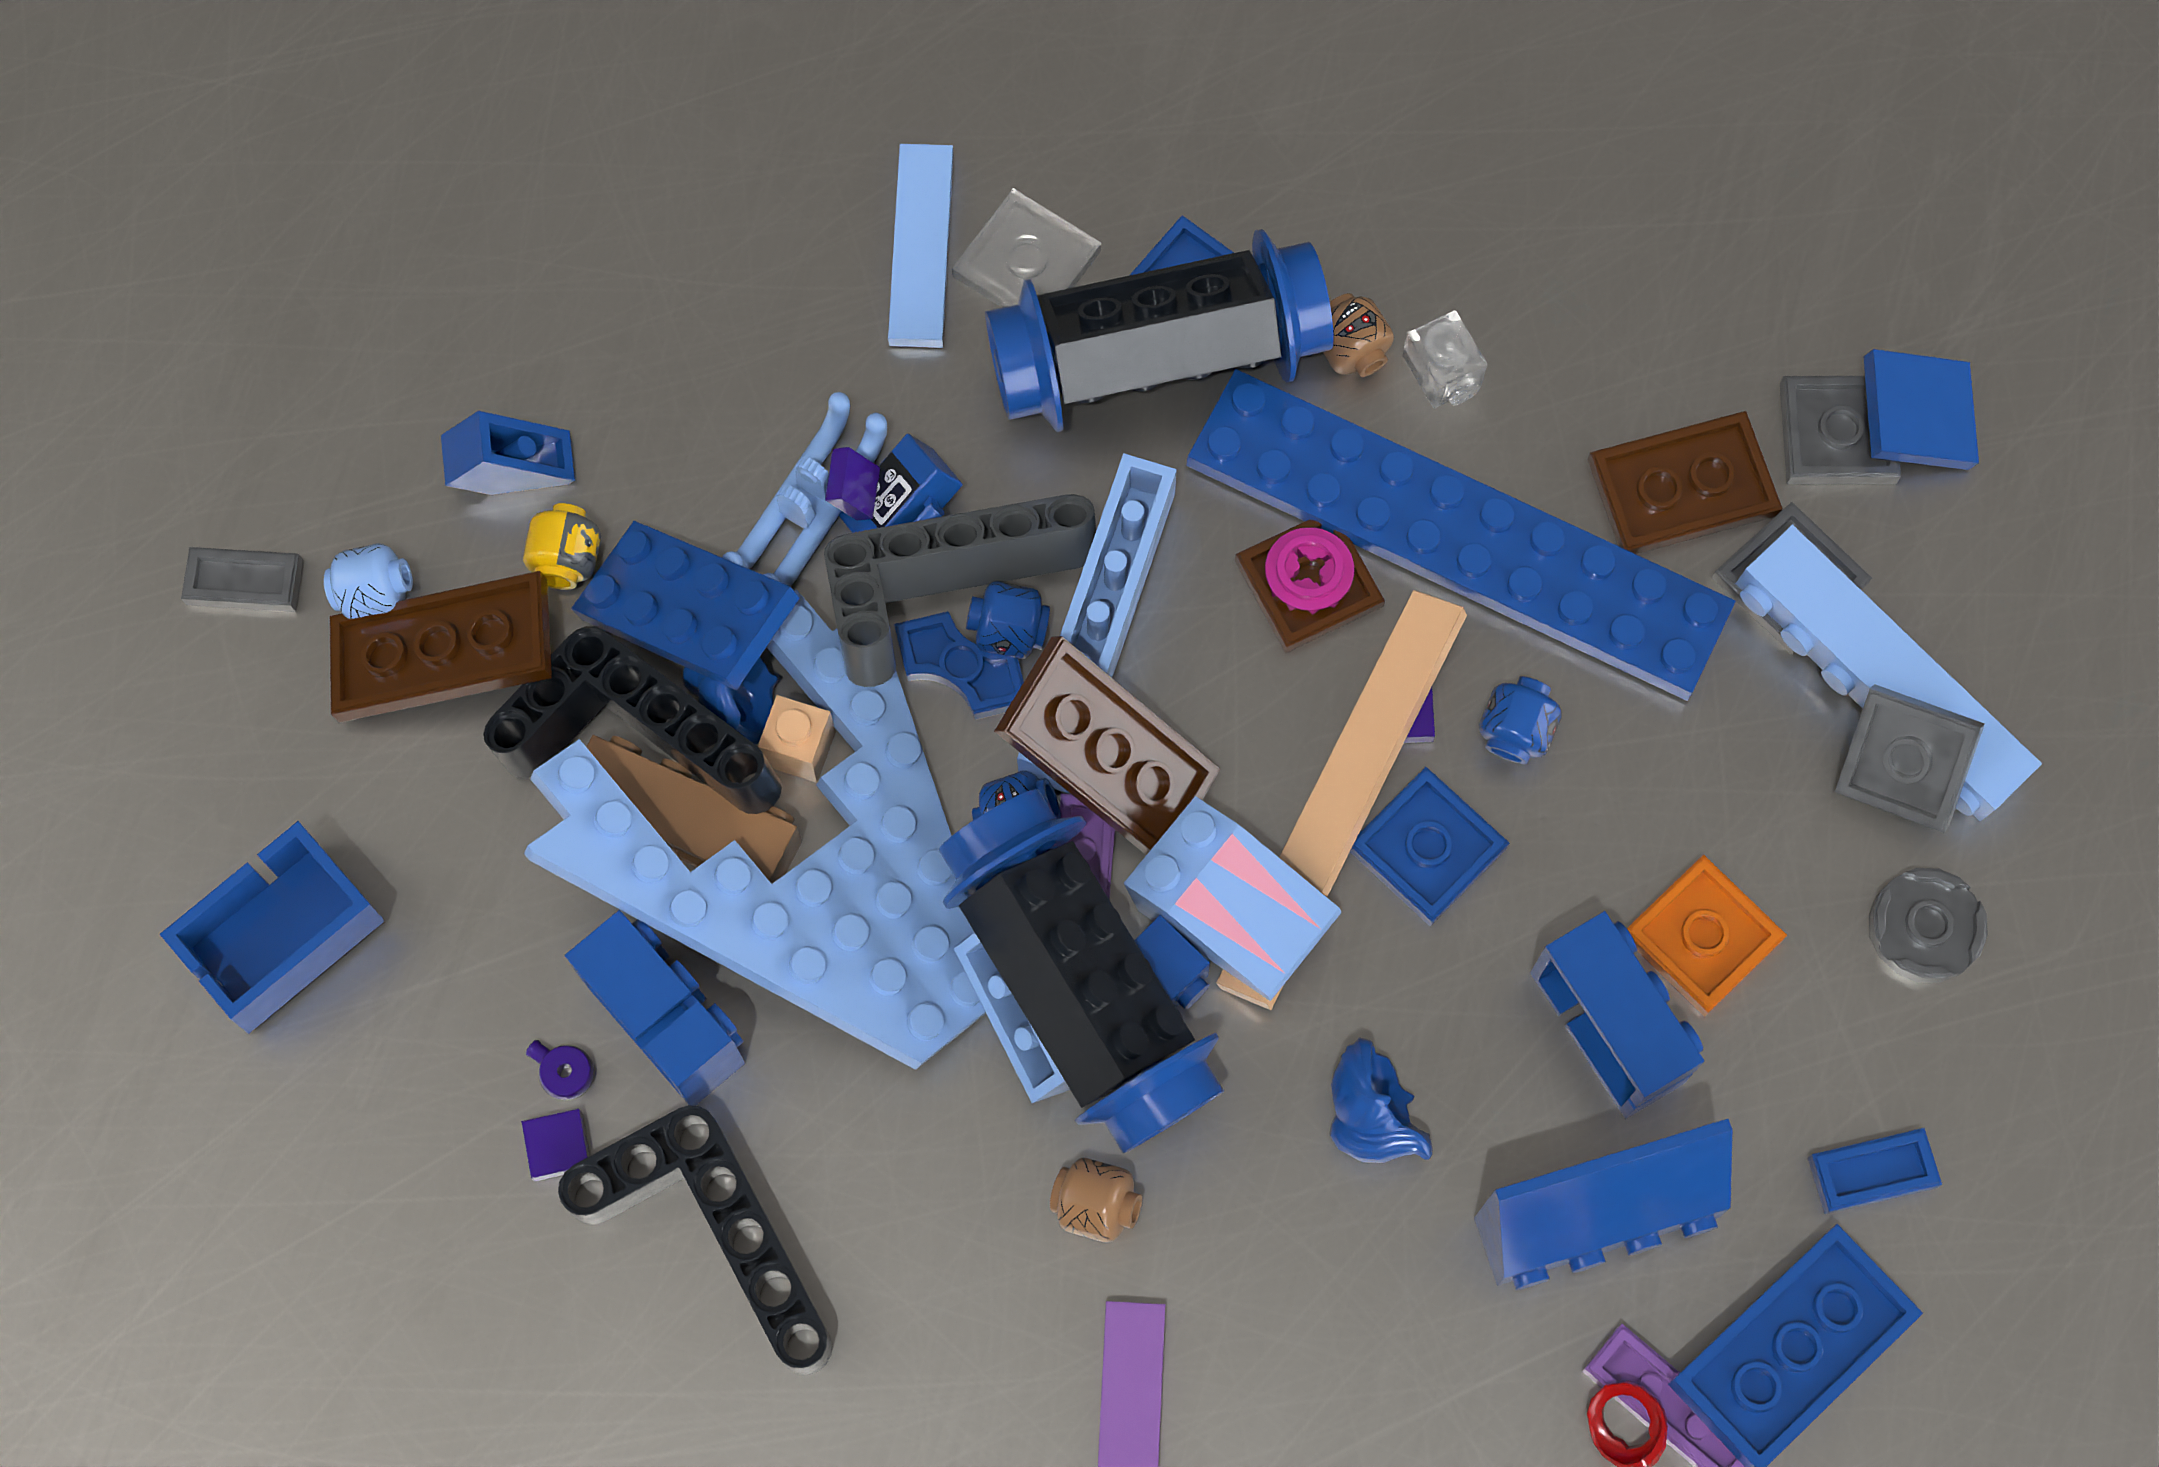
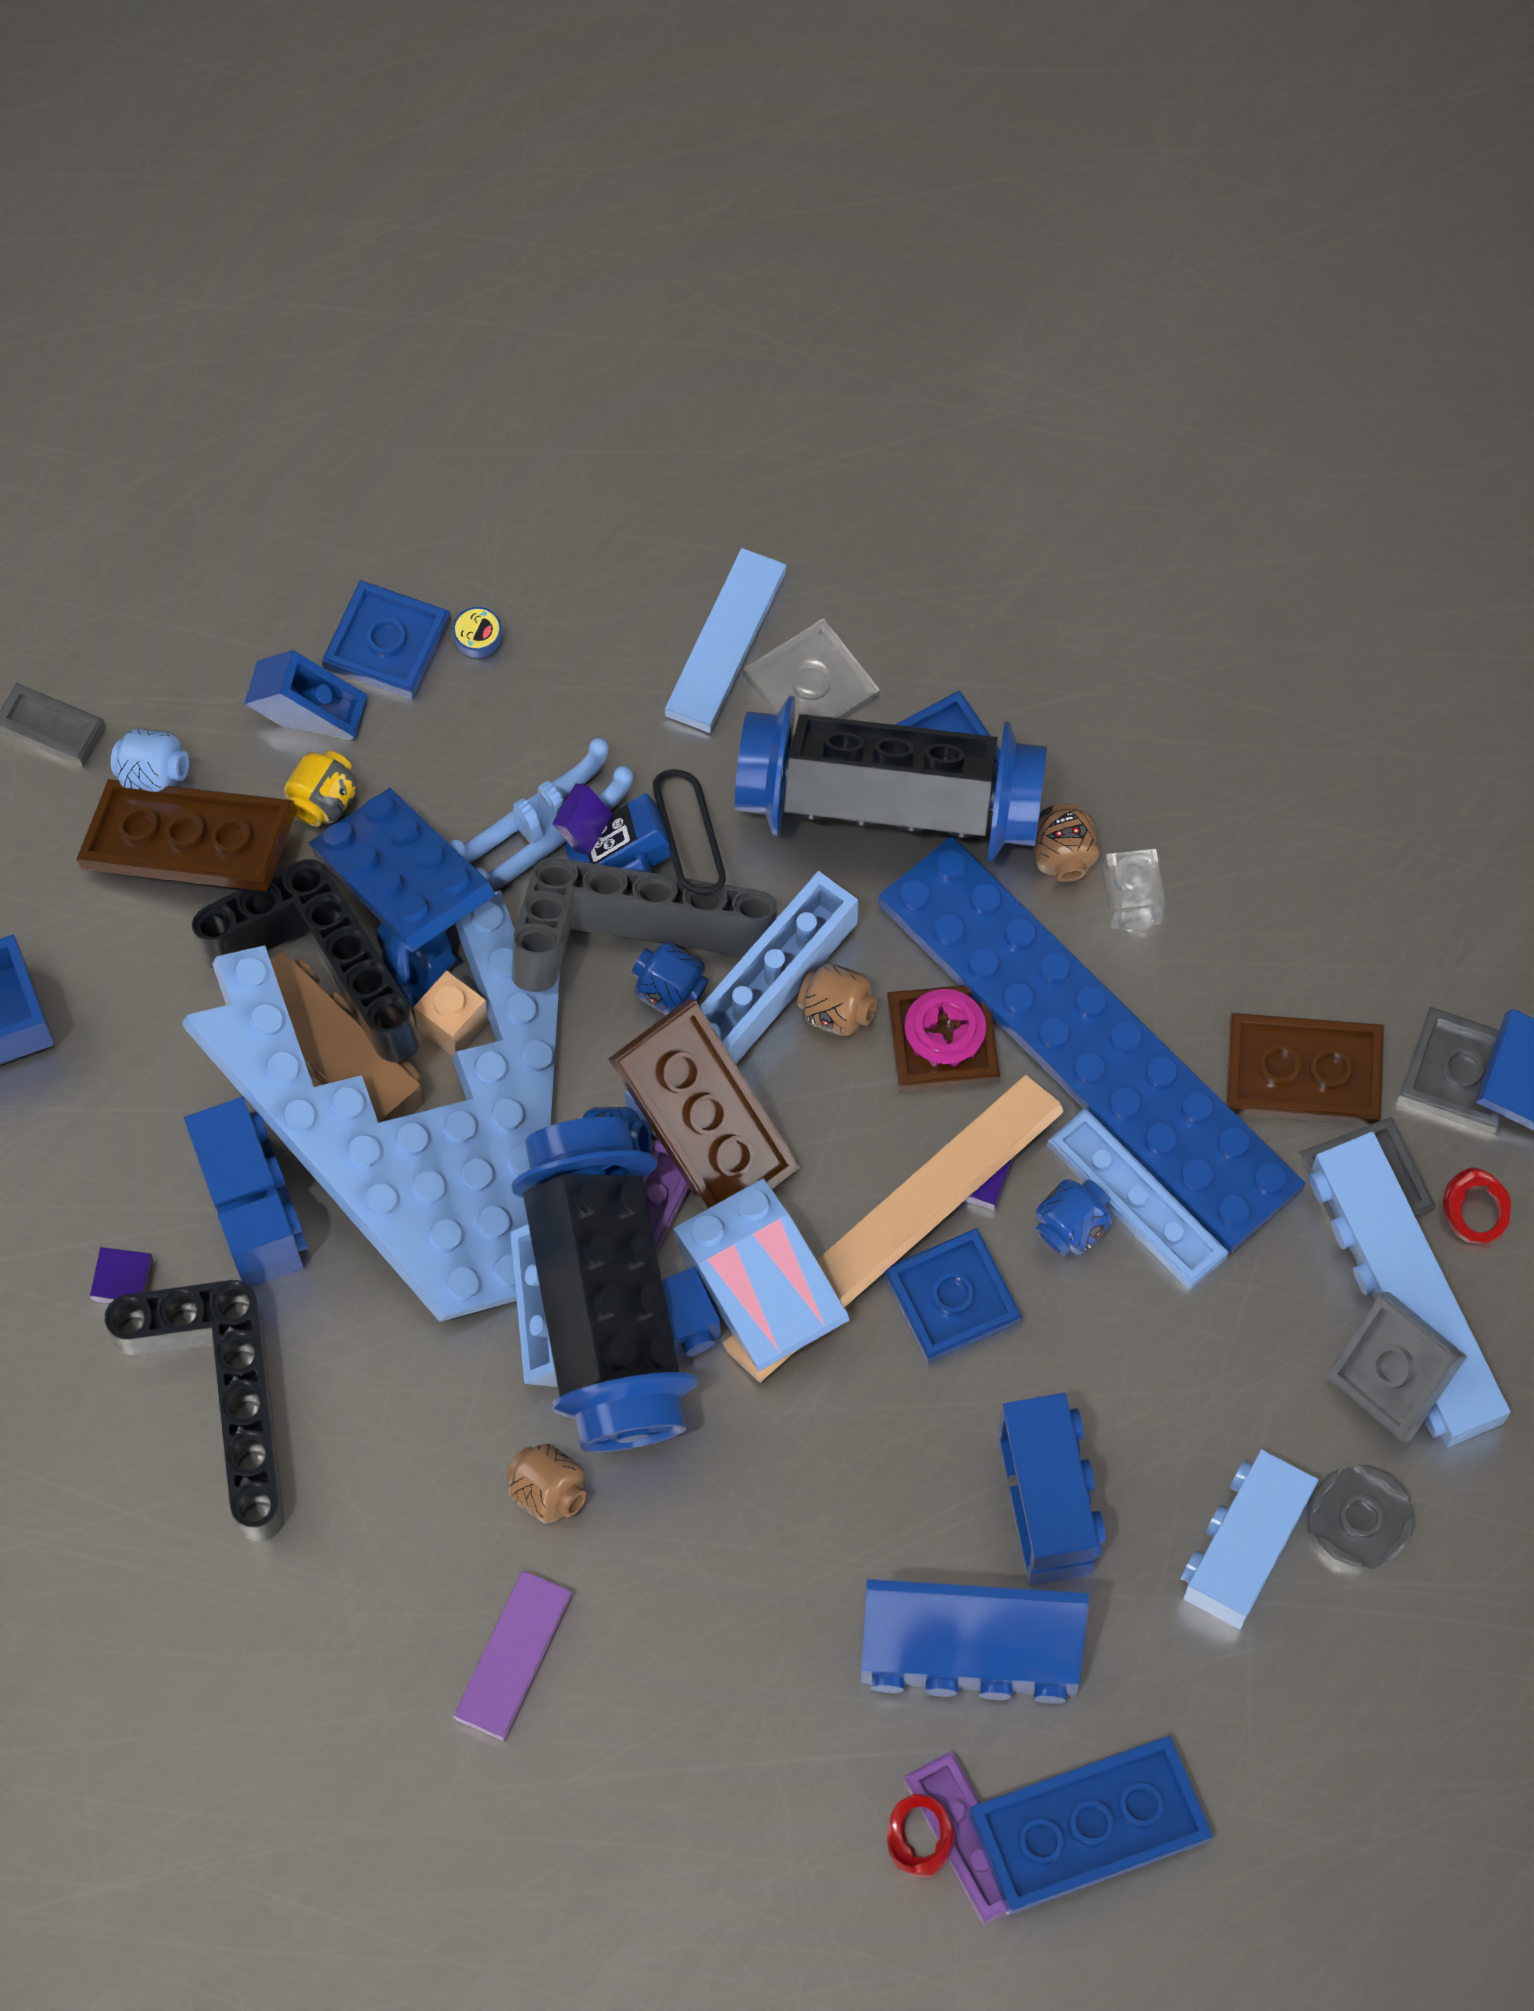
camera: 20 degrees right, 5 degrees down
dark purple piece [526,1040,594,1100] -> none
blue tile [894,611,1024,720] -> none
blue hair [1329,1037,1433,1163] -> none
orange tile [1627,854,1787,1017] -> none
blue tile [1808,1128,1942,1215] -> none
none -> blue tile [322,580,451,700]
none -> tile [453,607,503,658]
none -> black piece [653,769,726,895]
none -> medium nougat head [798,963,877,1037]
none -> light blue tile [1047,1108,1229,1291]
none -> light blue brick [1181,1449,1319,1630]
none -> red piece [1443,1167,1511,1245]

